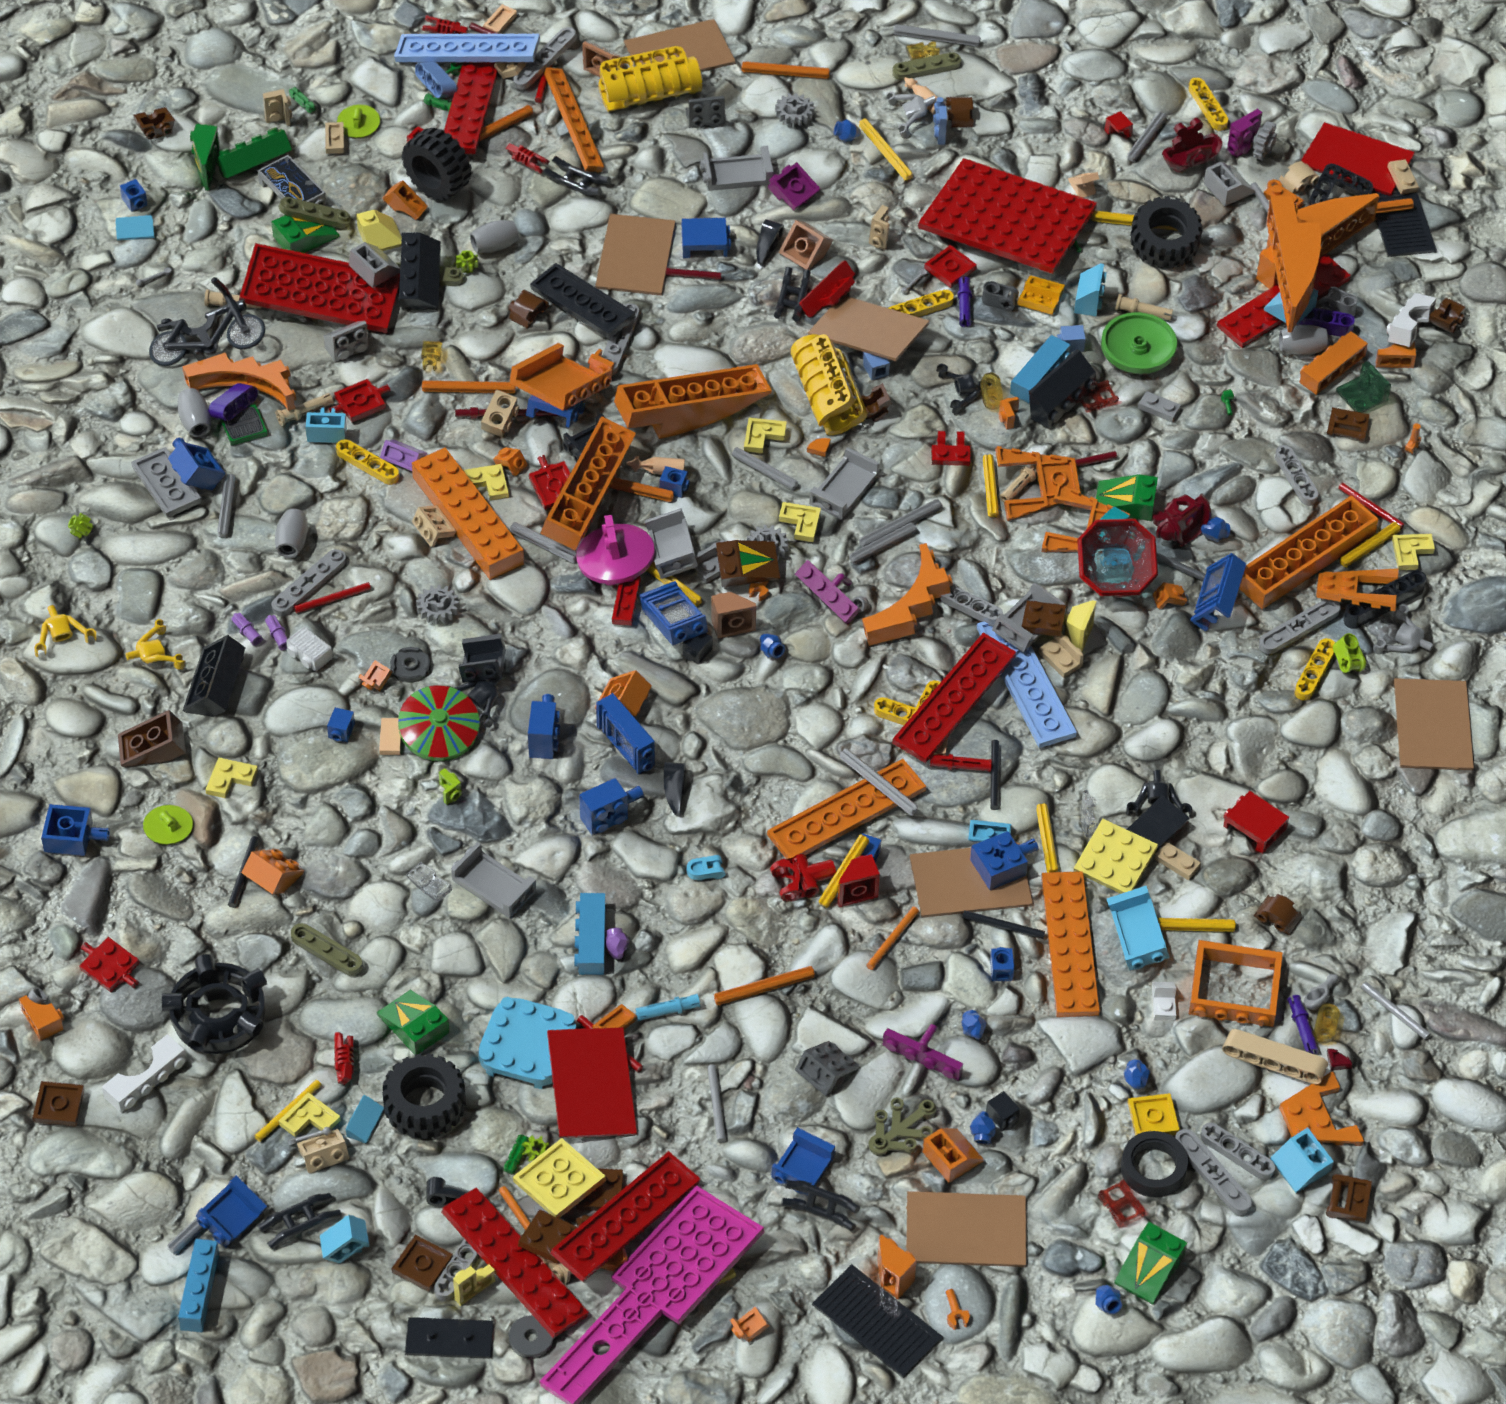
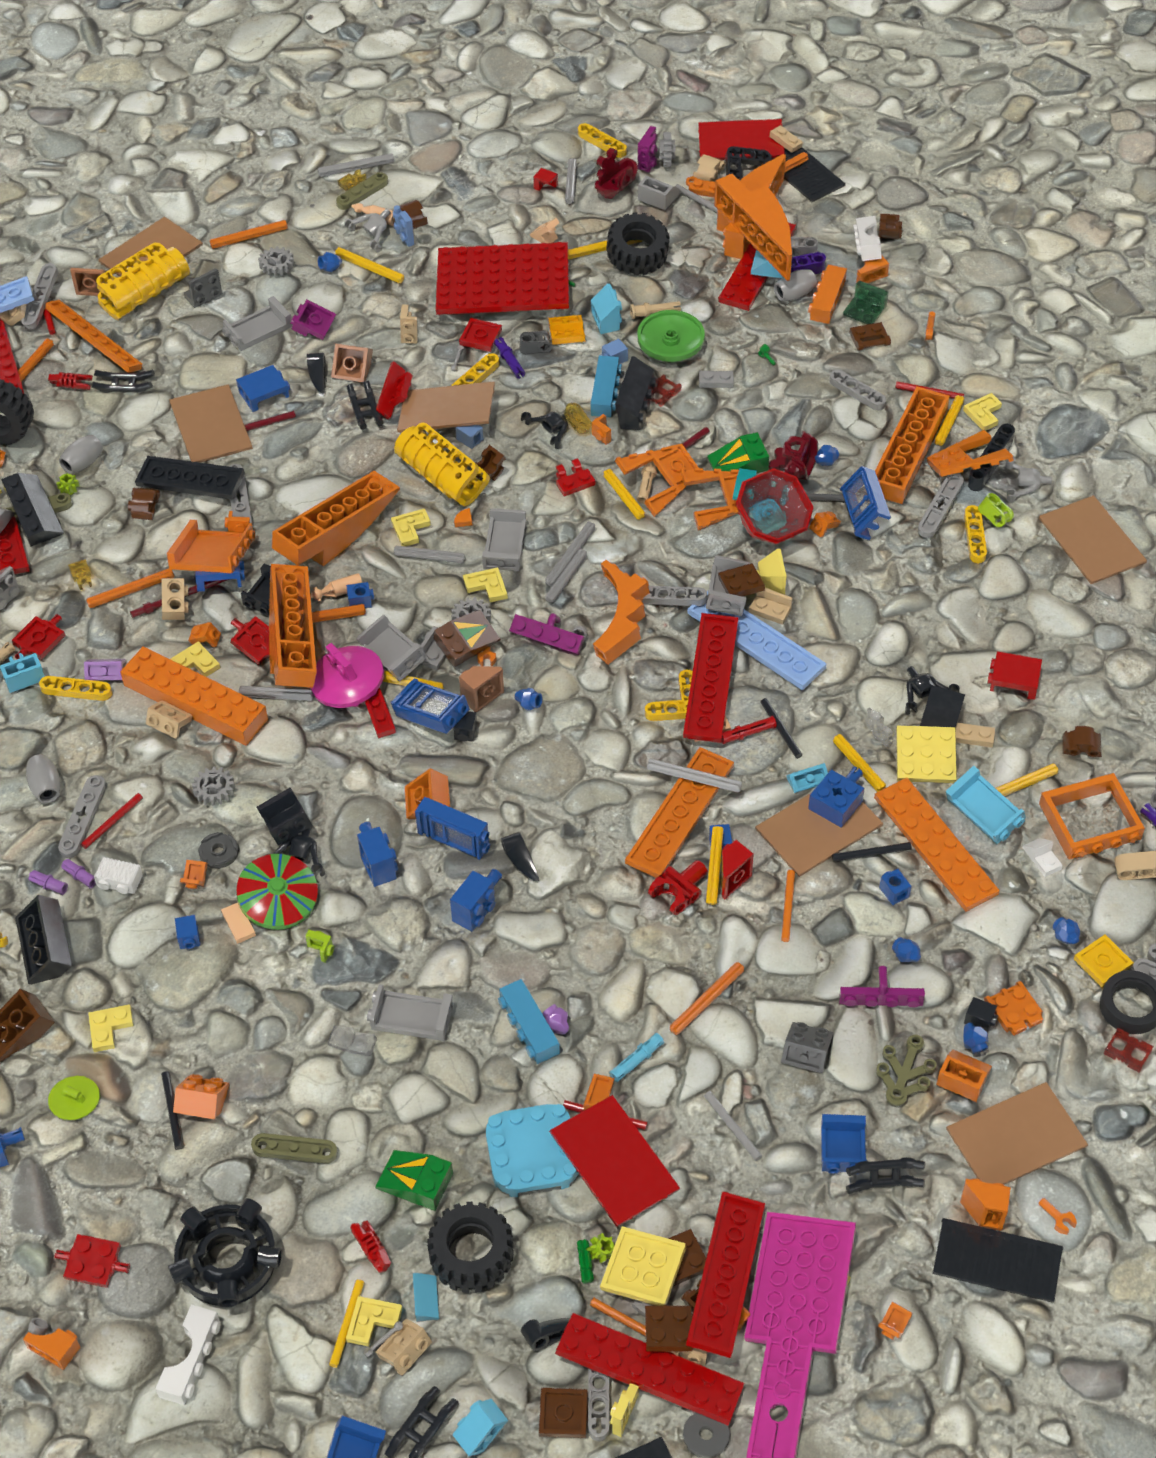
camera: 25 degrees left, 0 degrees up
reddish brown plate [32,1081,85,1126] -> none
medium azure plate [687,855,726,880] -> none
none -> orange plate [984,981,1043,1036]

